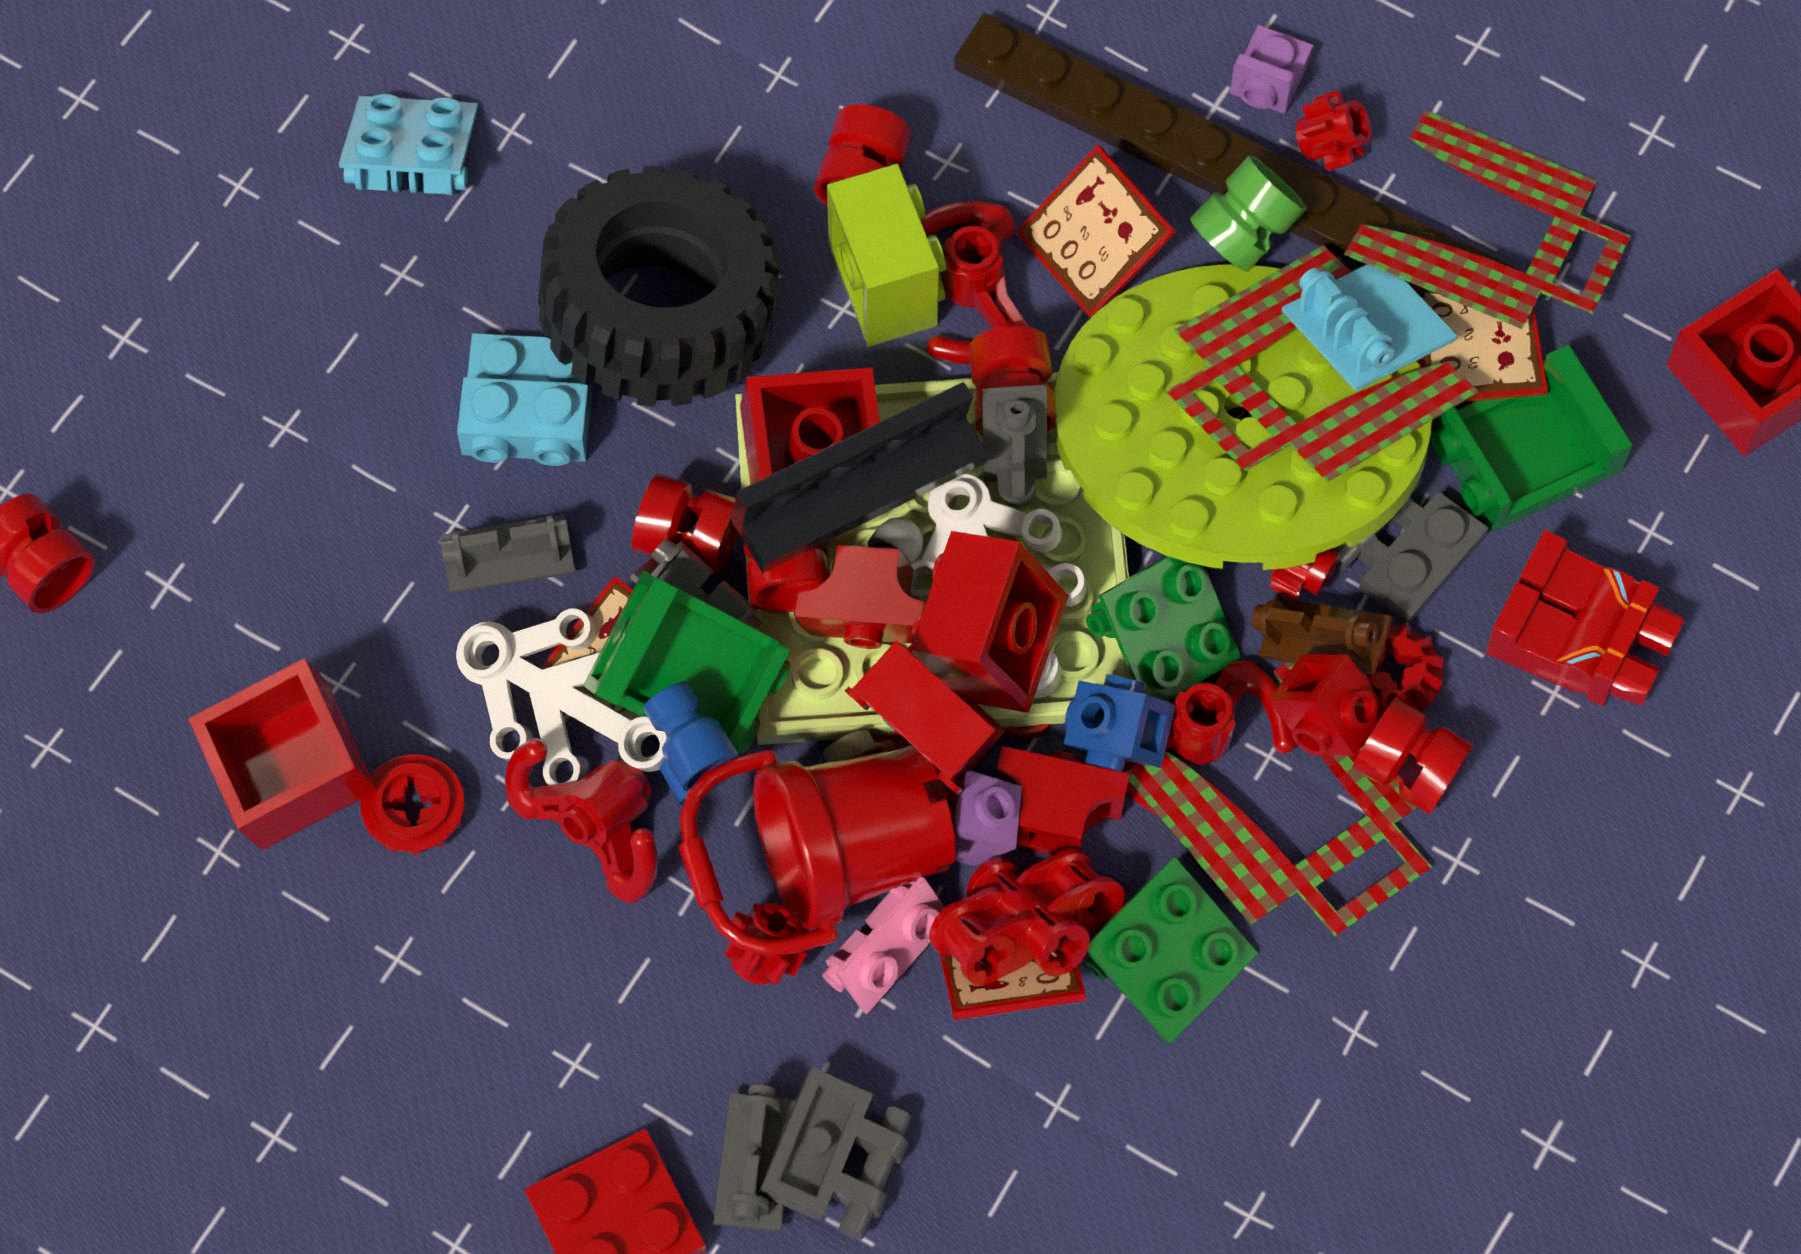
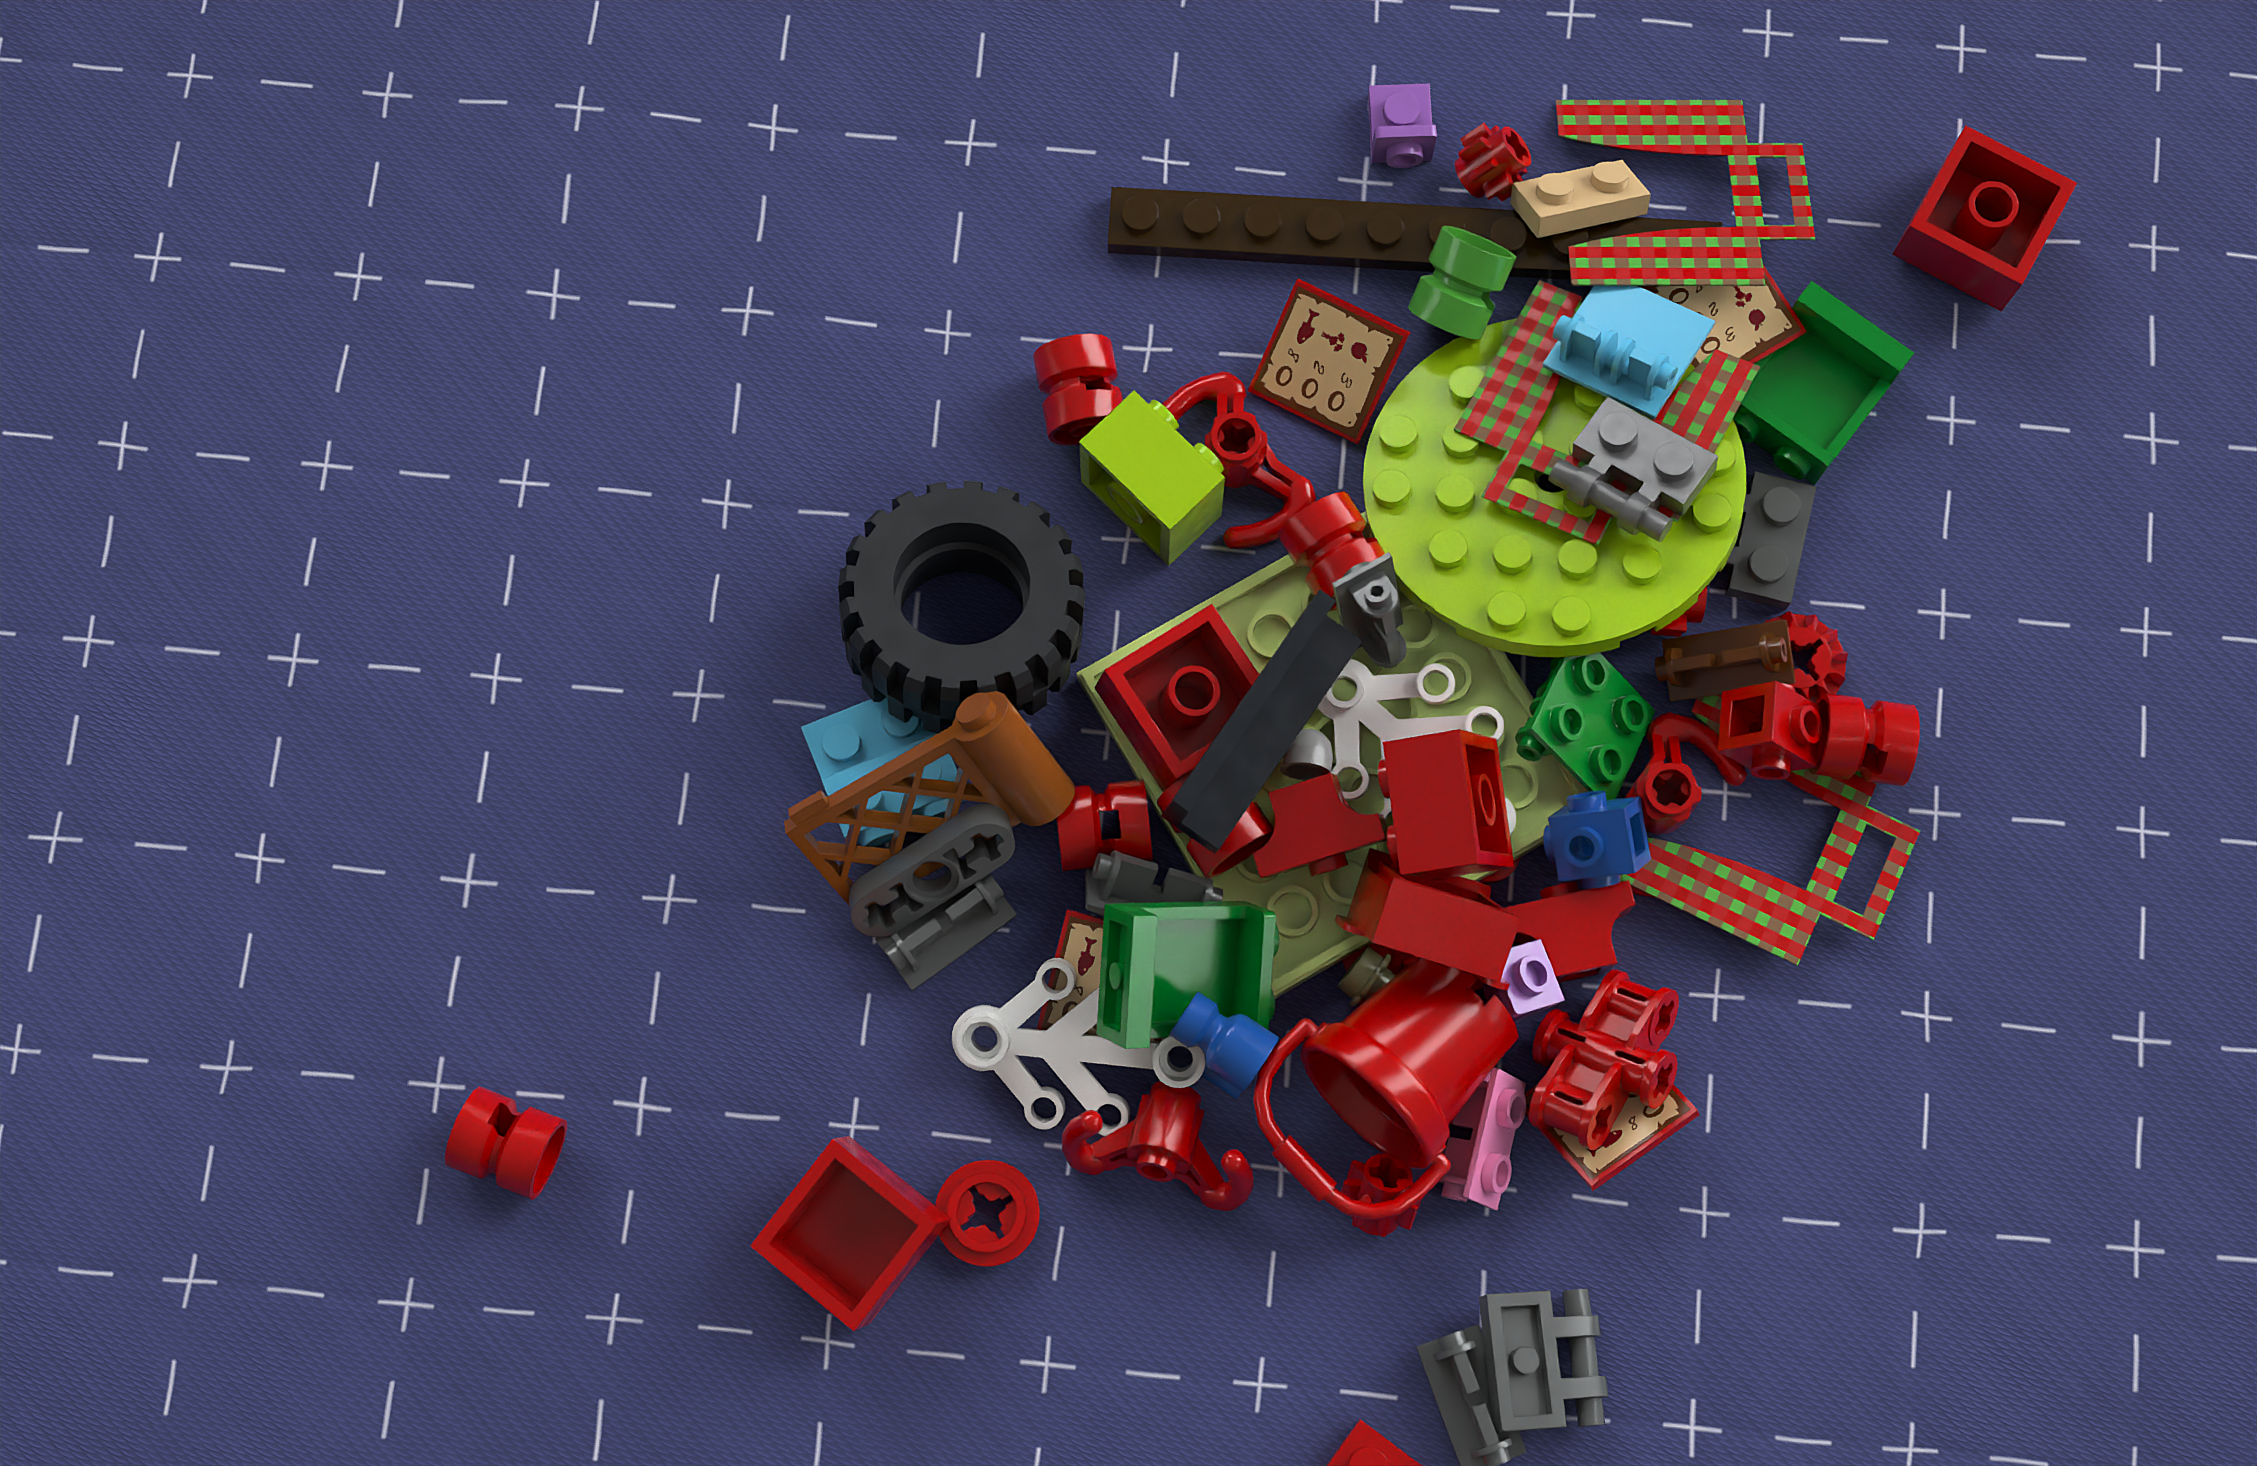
camera: 25 degrees left, 10 degrees up
medium azure hinge [339,94,478,196] -> none
green hinge [1085,857,1258,1044] -> none
red hips [1486,529,1685,707] -> none
none -> dark orange piece [784,691,1075,906]
none -> dark grey beam [848,804,1015,937]
none -> tan plate [1510,160,1651,238]
none -> flat silver plate [1548,397,1718,542]

